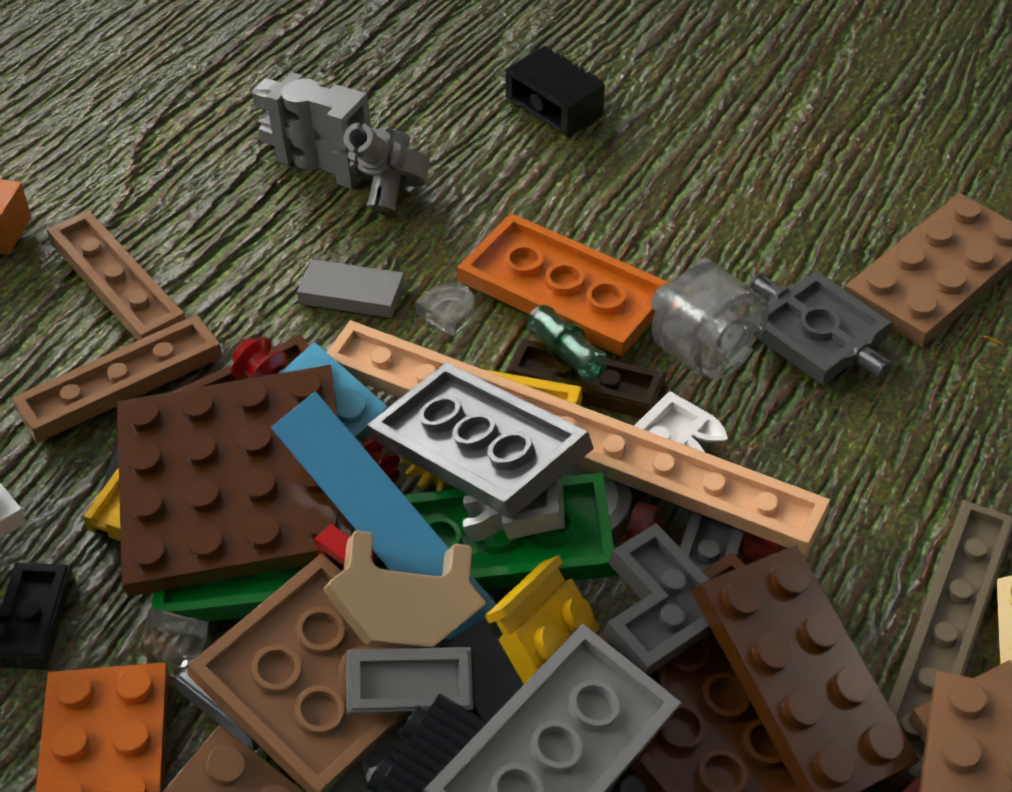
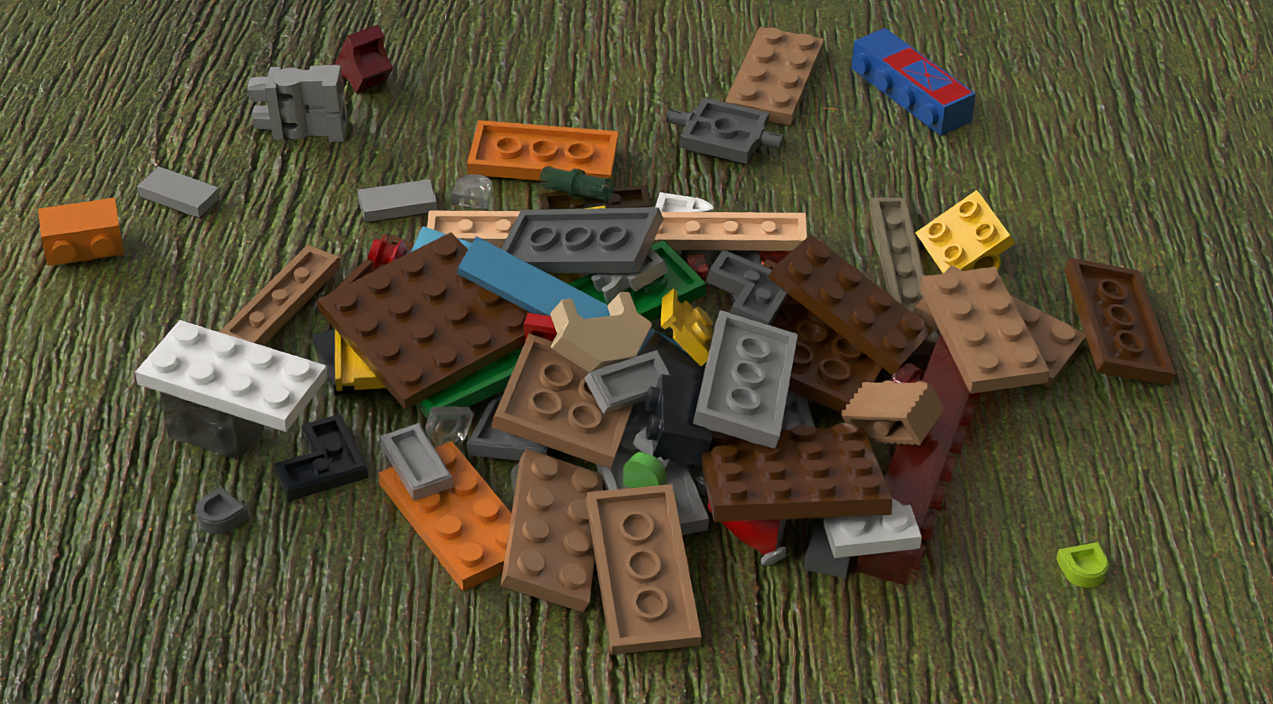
camera: 30 degrees left, 5 degrees down
medium nougat plate [47,210,185,341] -> none
light grey pin [344,123,430,213] -> none
black brick [505,45,605,137] -> none
clear brick [651,258,769,380] -> none
none -> light grey tile [137,166,220,218]
none -> dark red brick [334,25,393,93]
none -> light grey tile [380,423,453,501]

